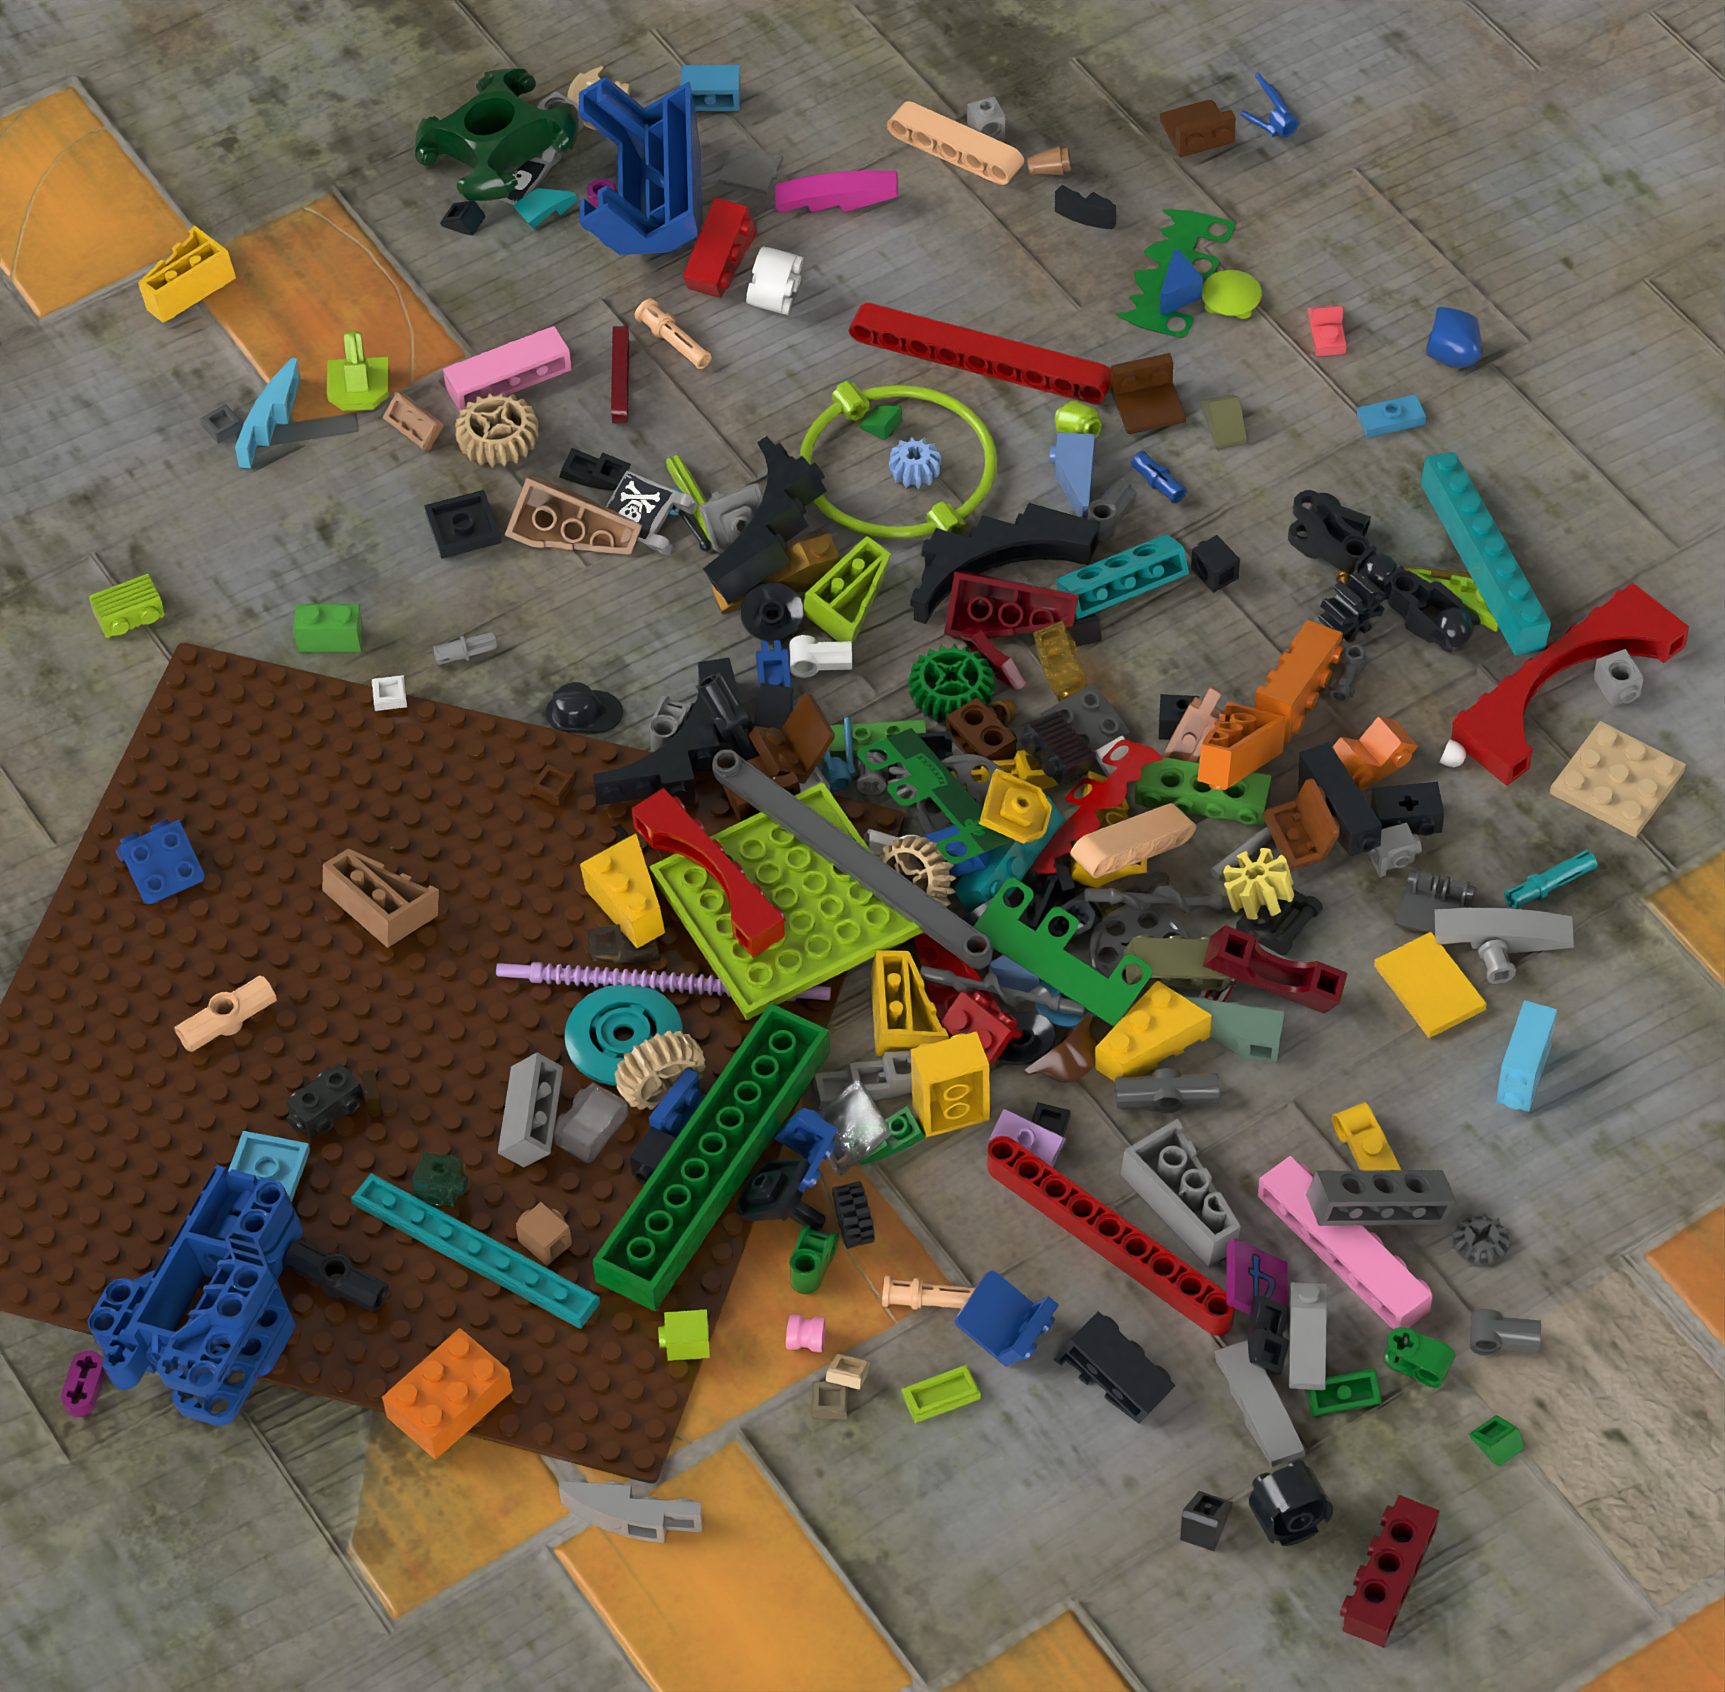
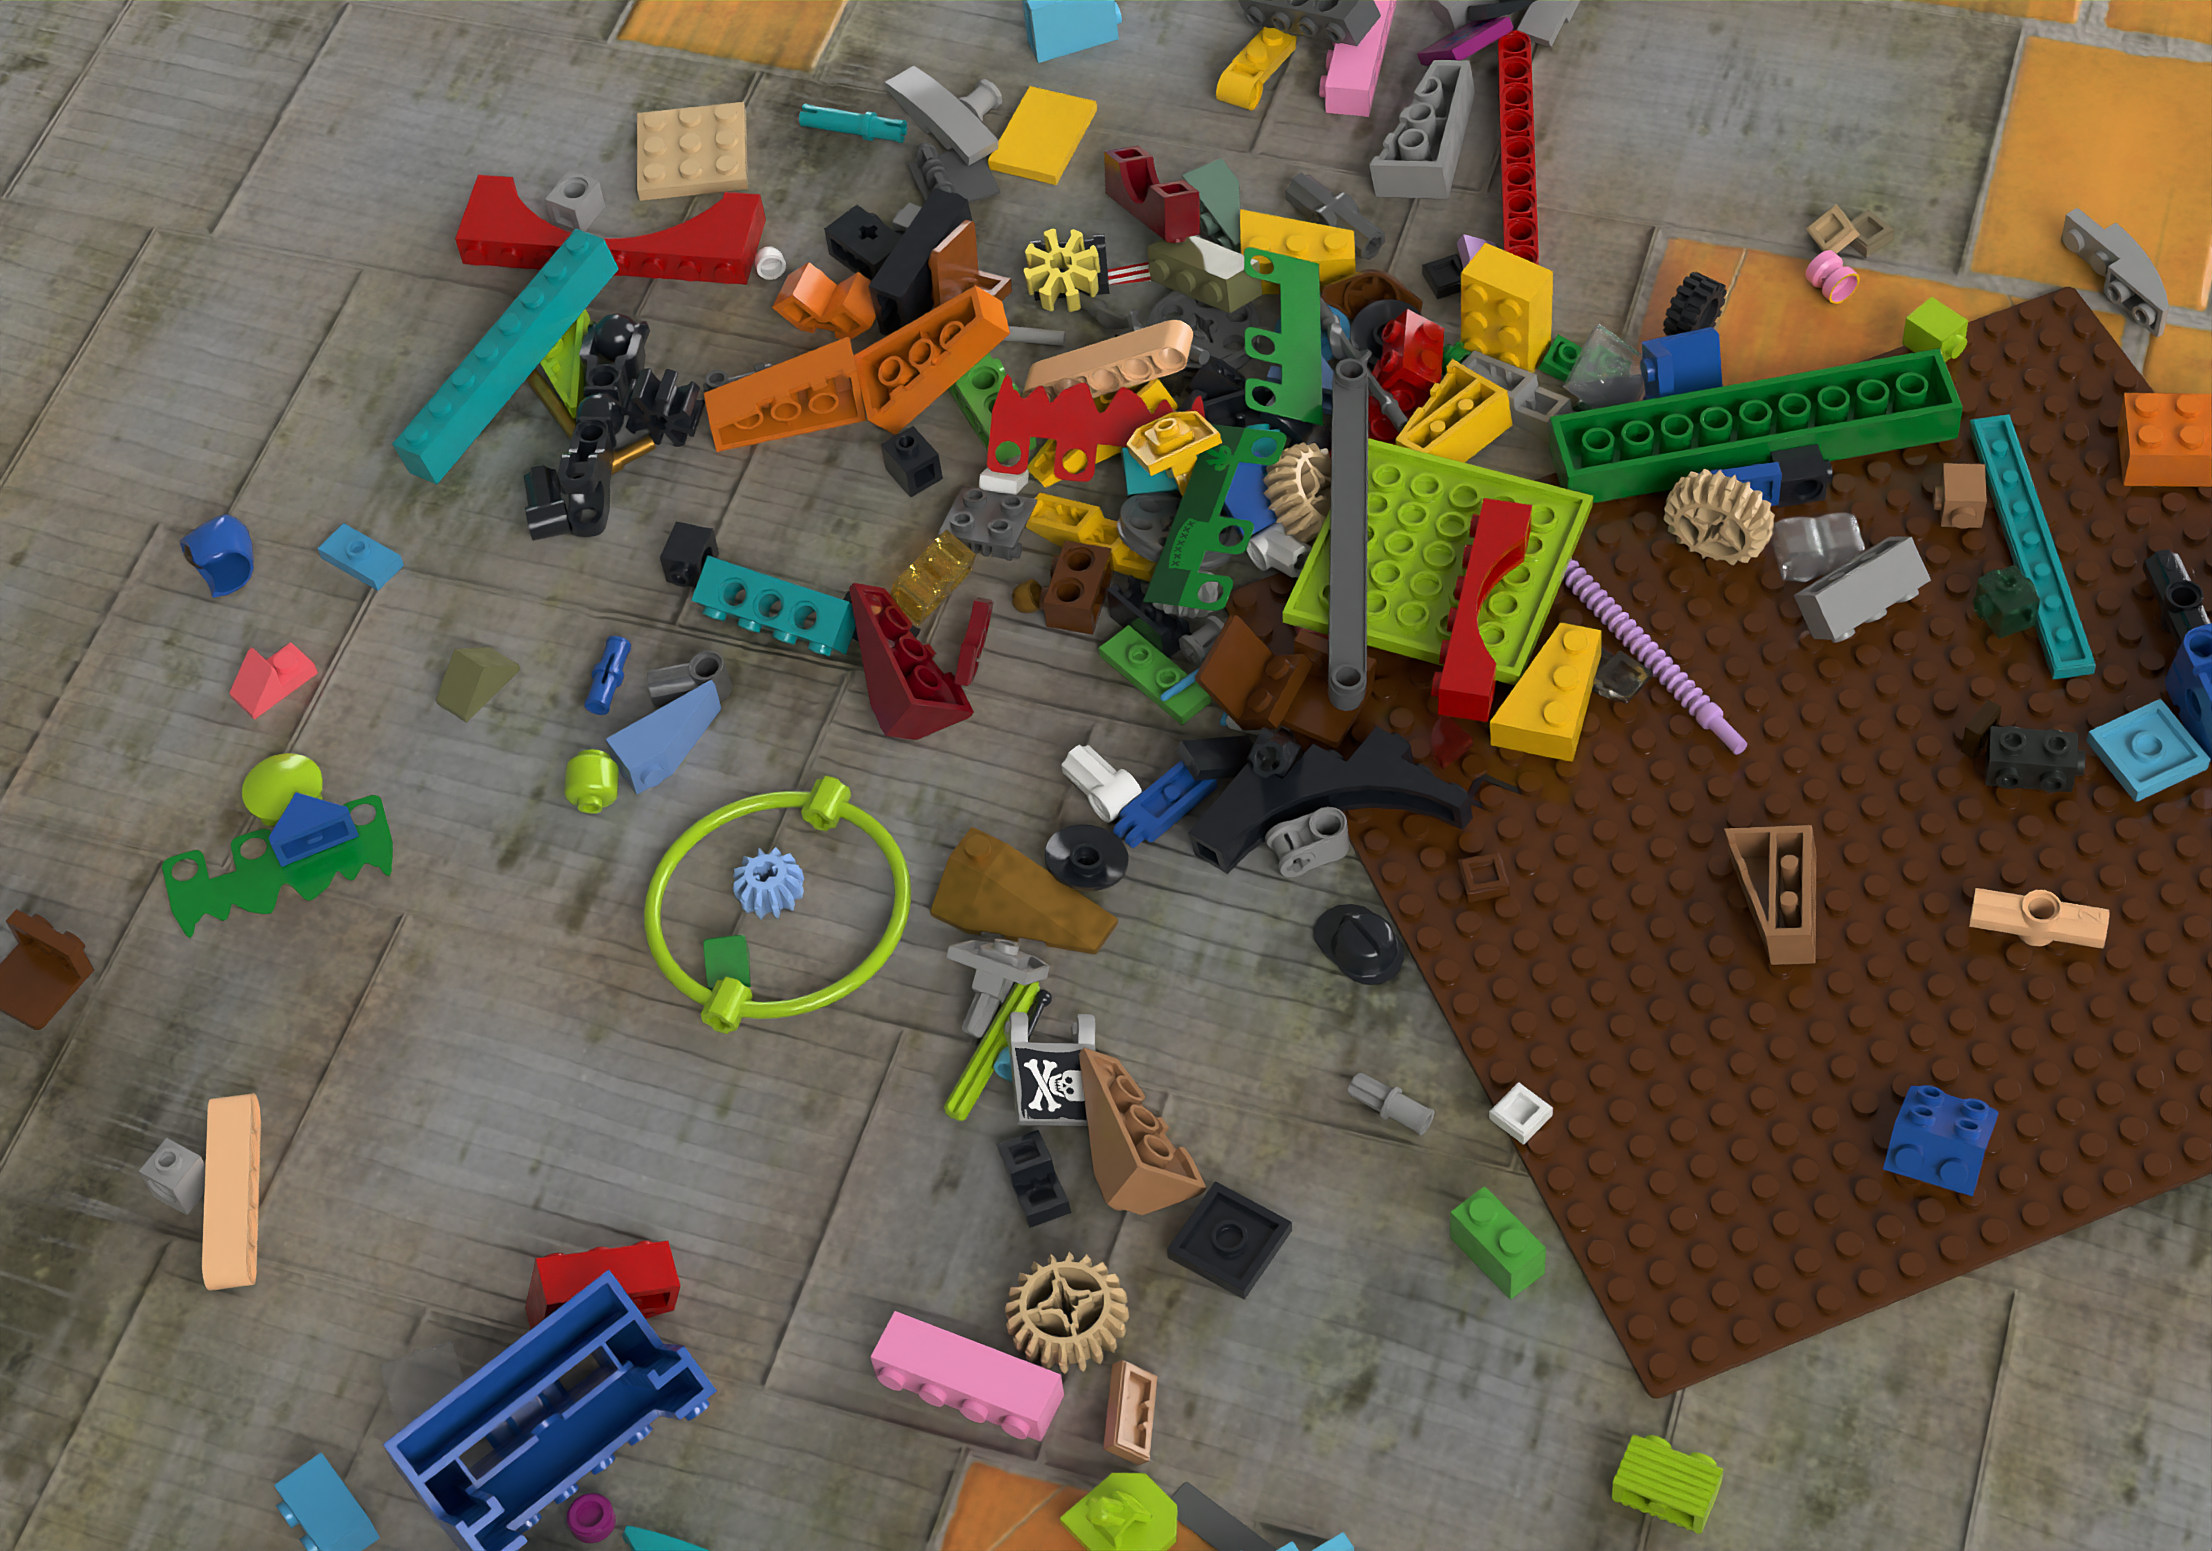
camera: 125 degrees left, 0 degrees up
teal piece [565,984,683,1086] -> none
dark red beam [611,326,629,423] -> none
light nougat pin [635,298,712,370] -> none
black arch [703,436,827,605] -> none
black piece [735,1158,826,1231] -> none
white brick [746,246,804,315] -> none
dark pink slope [775,170,898,213] -> none
green piece [789,1224,839,1294] -> none
lime wedge [803,536,891,646] -> none
red beam [848,303,1111,404] -> none
light nougat pin [882,1275,975,1310] -> none
lime tile [901,1364,981,1423] -> none
green gear [908,643,995,722] -> none
black arch [910,503,1100,624] -> none
blue bracket [955,1271,1059,1367] -> none
black brick [1020,711,1096,786] -> none
medium nougat cone [1027,146,1072,175] -> none
black wedge [1053,1311,1176,1424] -> none
black slope [1055,185,1116,229] -> none
reddish brown bracket [1110,353,1186,434] -> none
nougat hinge [1162,685,1222,763] -> none

